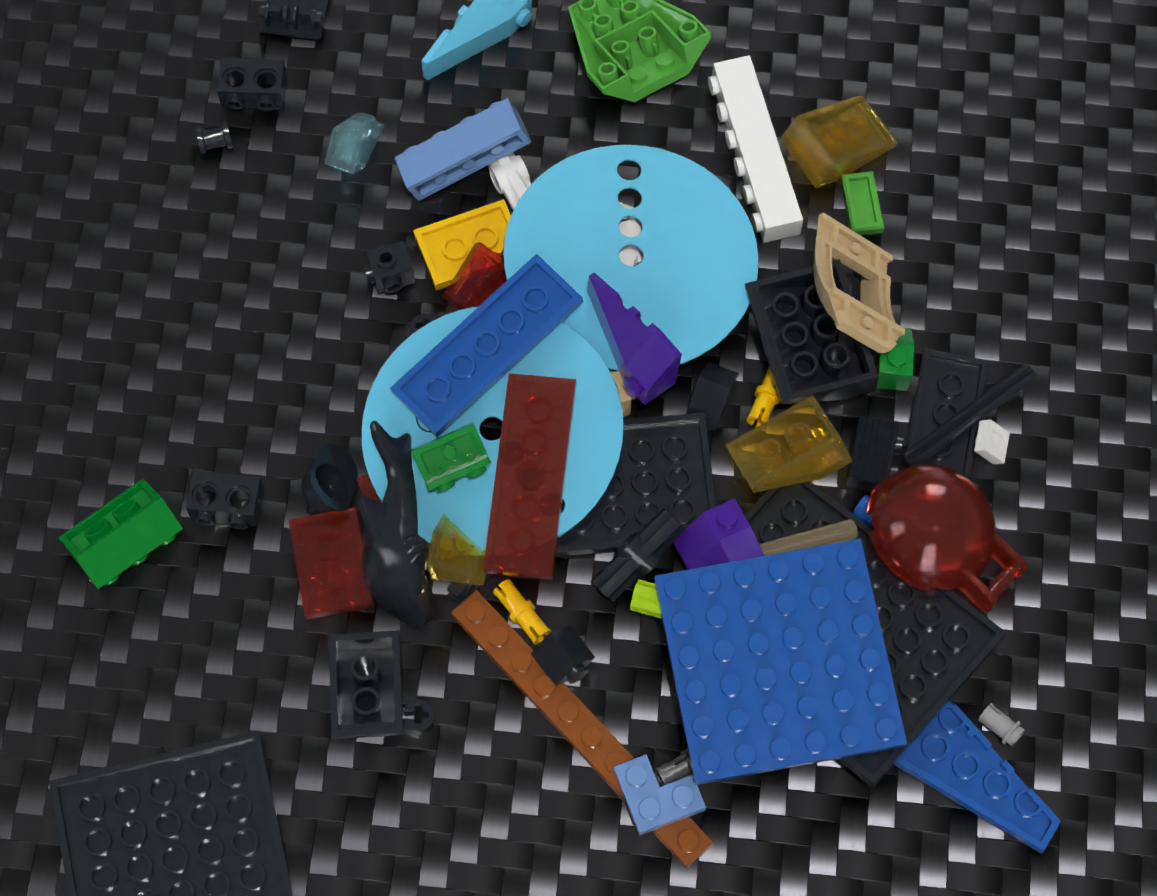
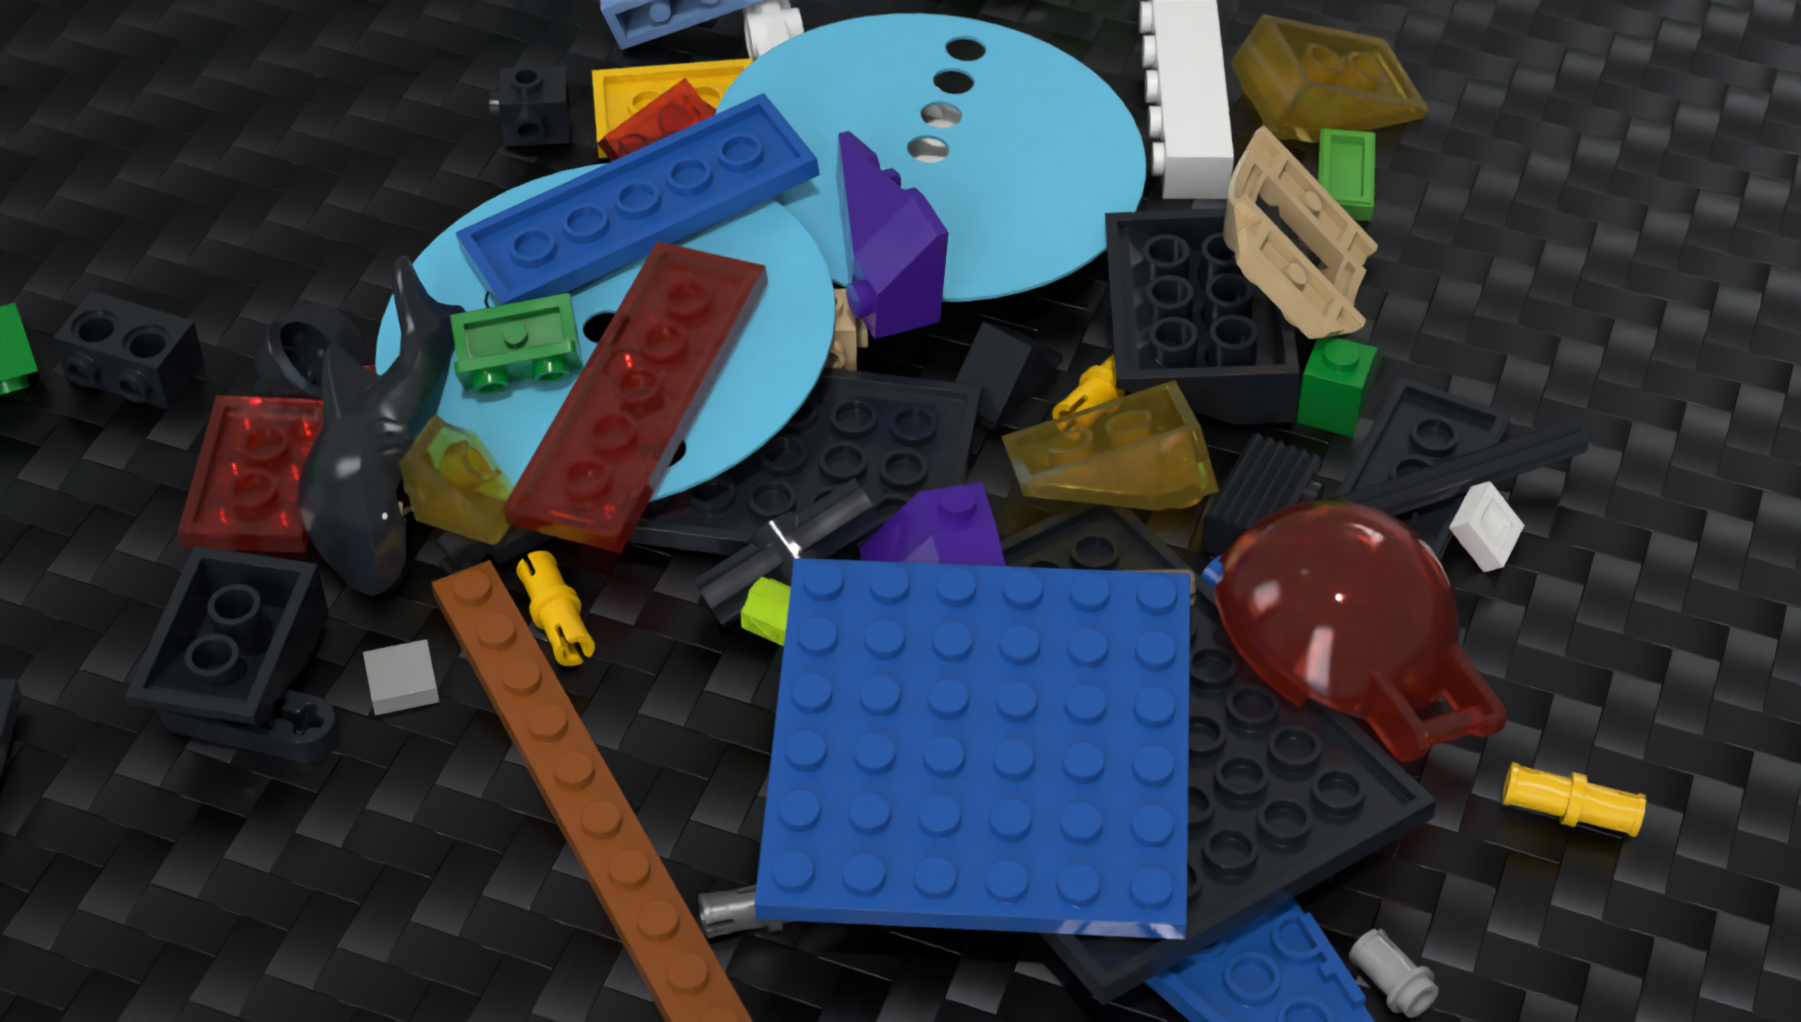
camera: 15 degrees right, 20 degrees down
black brick [531,625,595,686] -> none
medium blue plate [613,754,706,836] -> none
none -> light grey tile [363,639,439,715]
none -> yellow pin [1501,762,1646,837]

